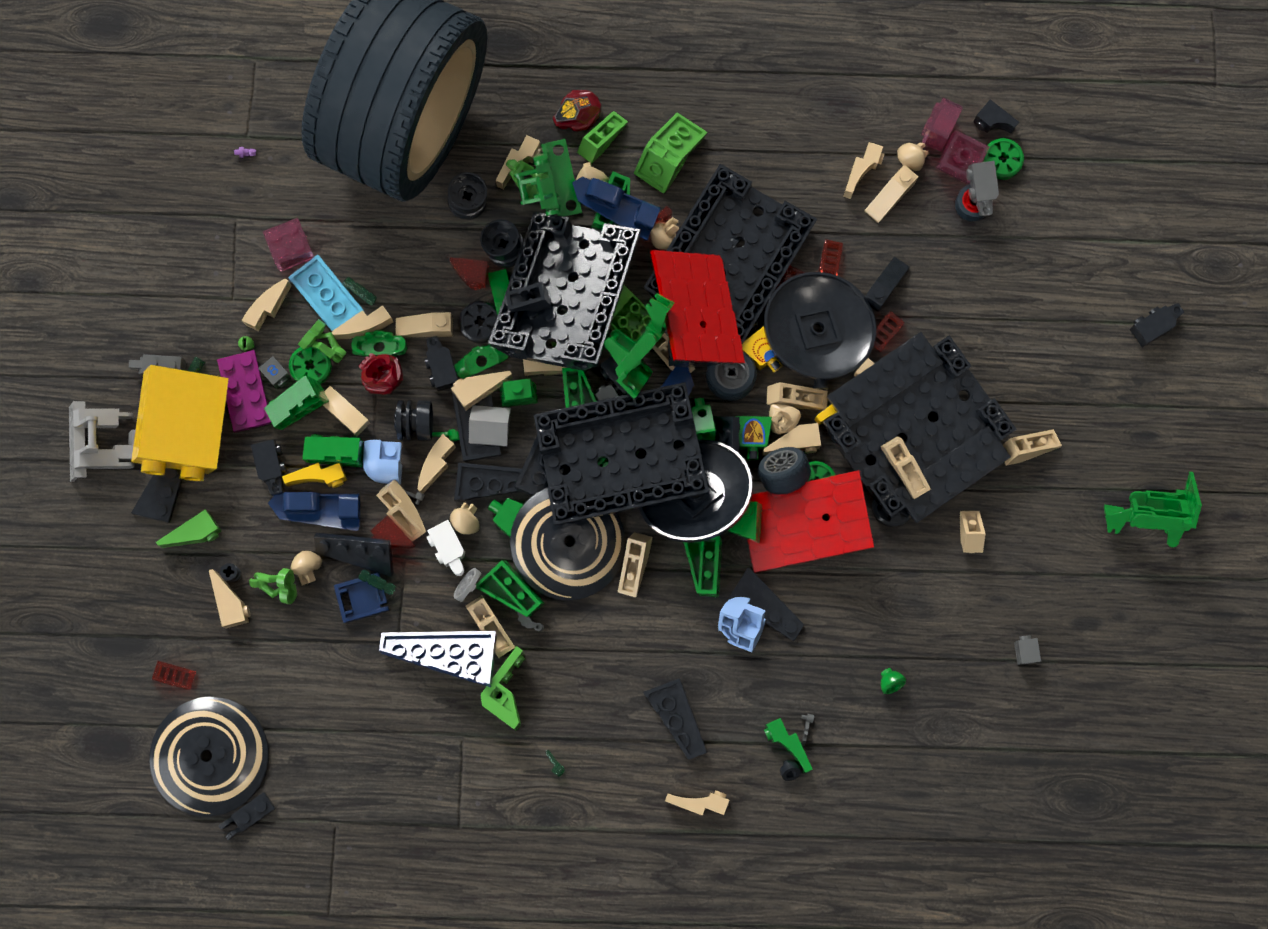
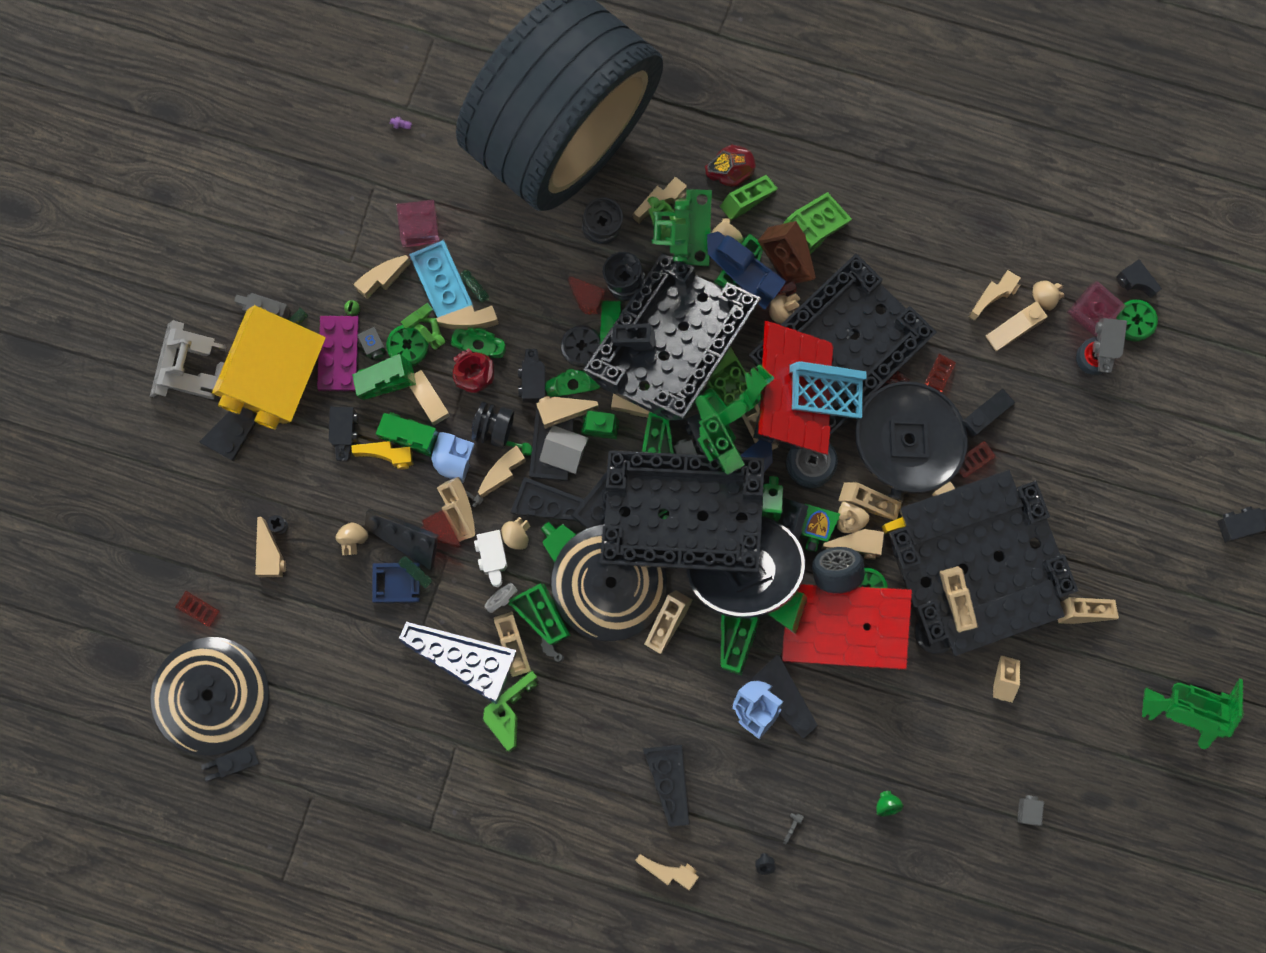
camera: 15 degrees right, 0 degrees up
bright green slope [156,510,221,548] -> none
bright green piece [249,568,297,604] -> none
dark blue panel [268,492,360,531] -> none
tan slope [396,313,453,337] -> none
clear green hand [545,750,565,777] -> none
yellow torso [742,326,782,372] -> none
green slope [764,718,813,773] -> none
clear pink brick [921,98,963,152] -> none
none -> green slope [699,412,745,474]
none -> copper slope [758,221,816,285]
none -> medium azure fence [789,361,866,419]

